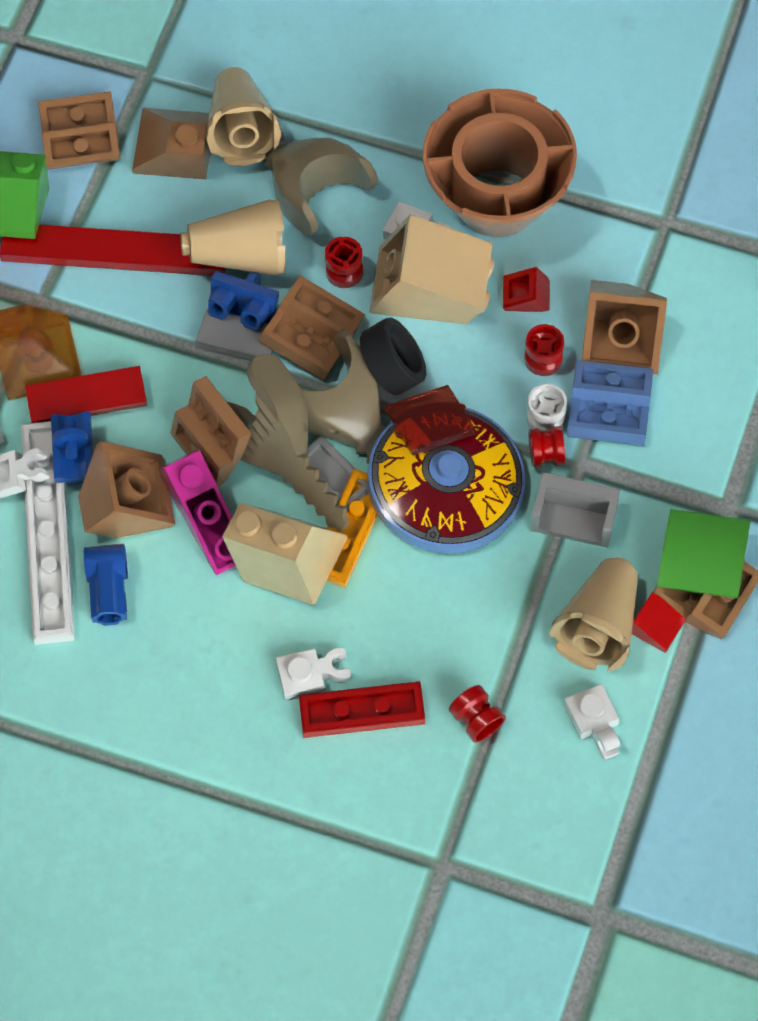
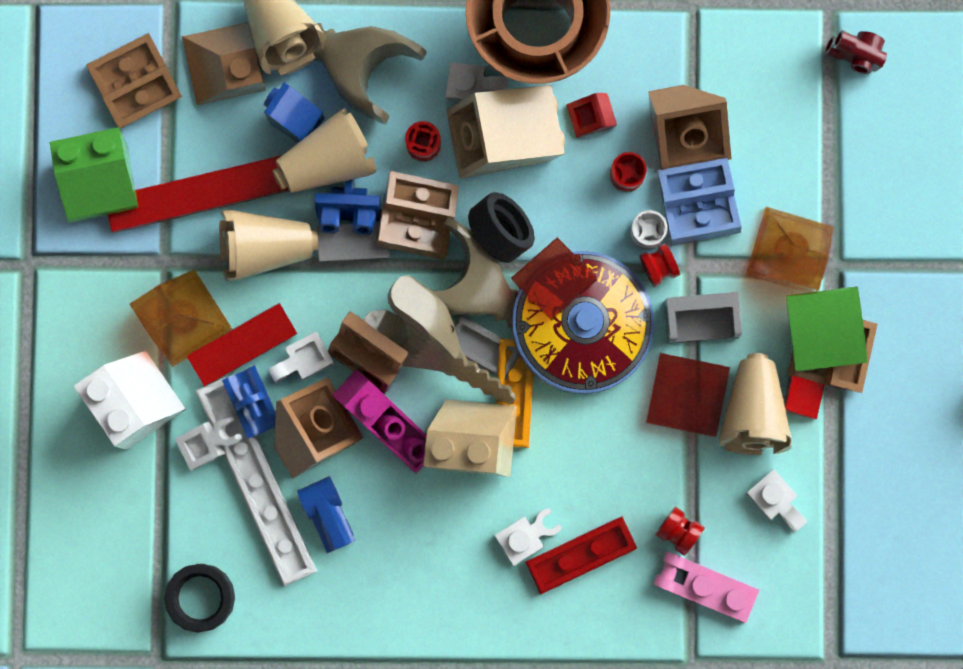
camera: 20 degrees left, 20 degrees up
none -> tan cone [219,210,318,281]
none -> blue slope [263,82,325,143]
none -> white plate [268,331,334,384]
none -> clear red plate [645,353,730,438]
none -> bright pink plate [653,551,759,623]
none -> clear orange slope [745,207,834,293]

